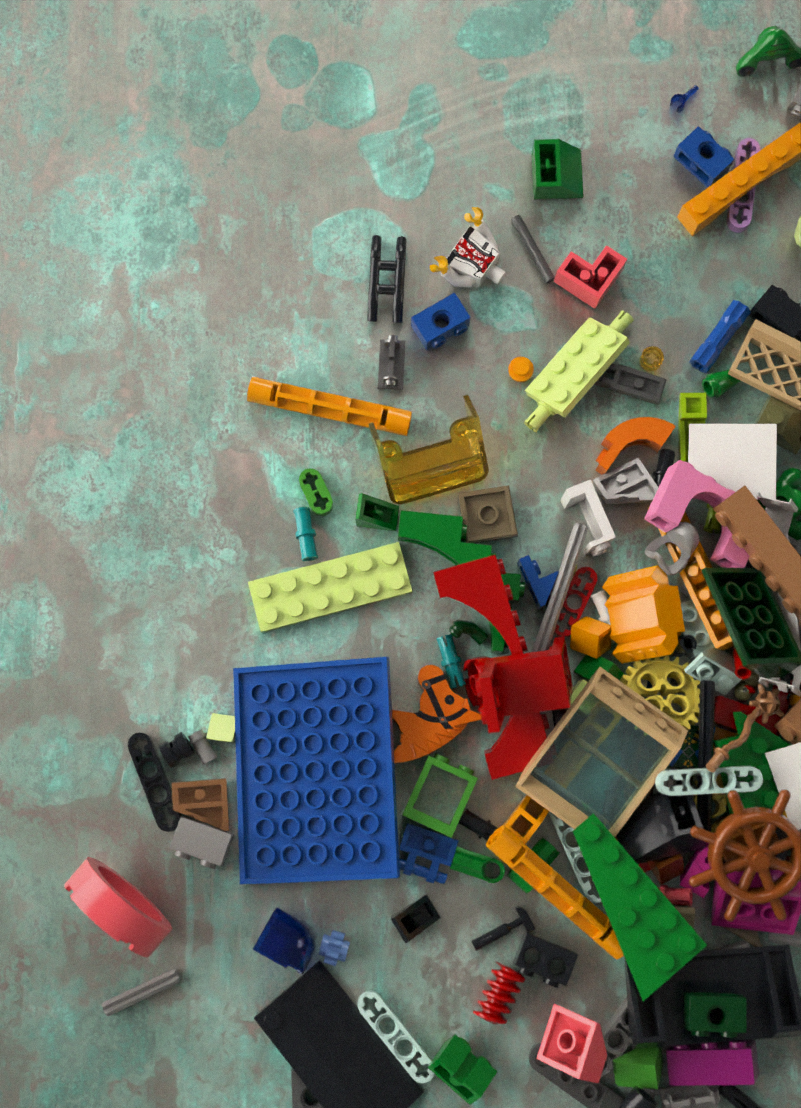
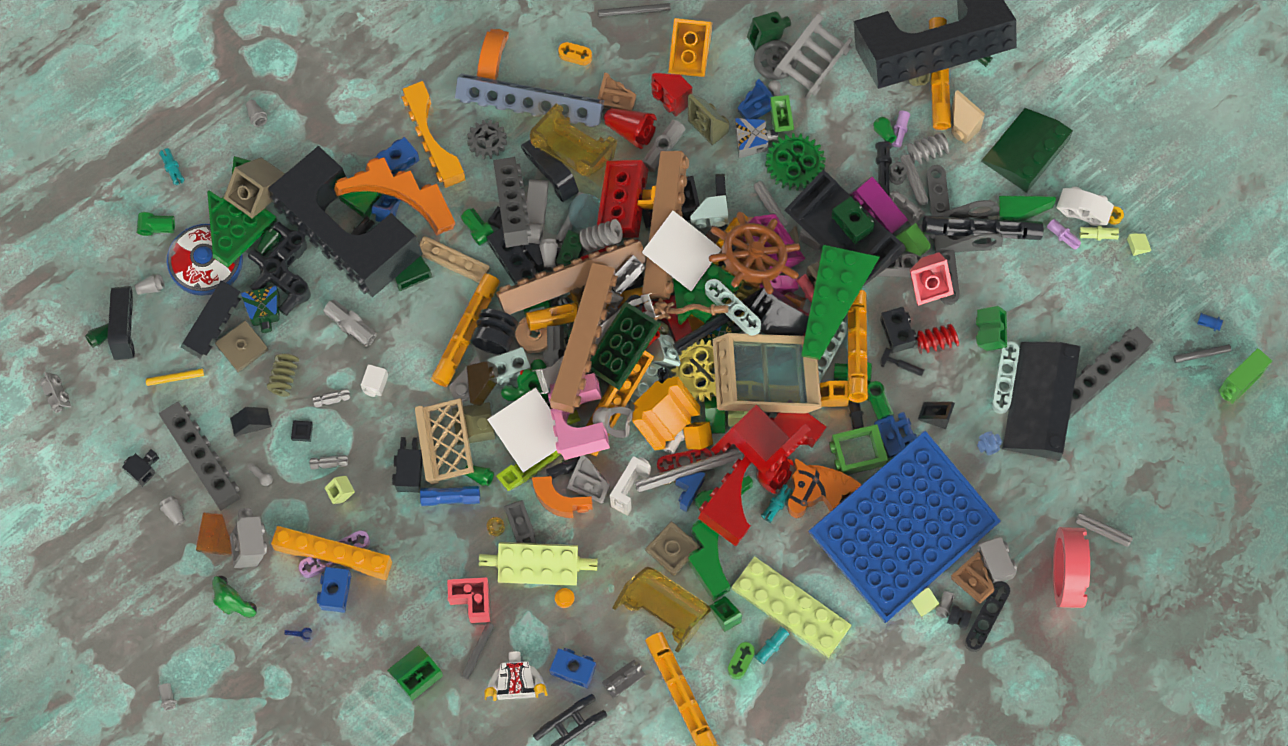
camera: 125 degrees left, 10 degrees down
clear blue brick [252,908,316,974] -> none
dark green arm [449,619,488,645] -> none

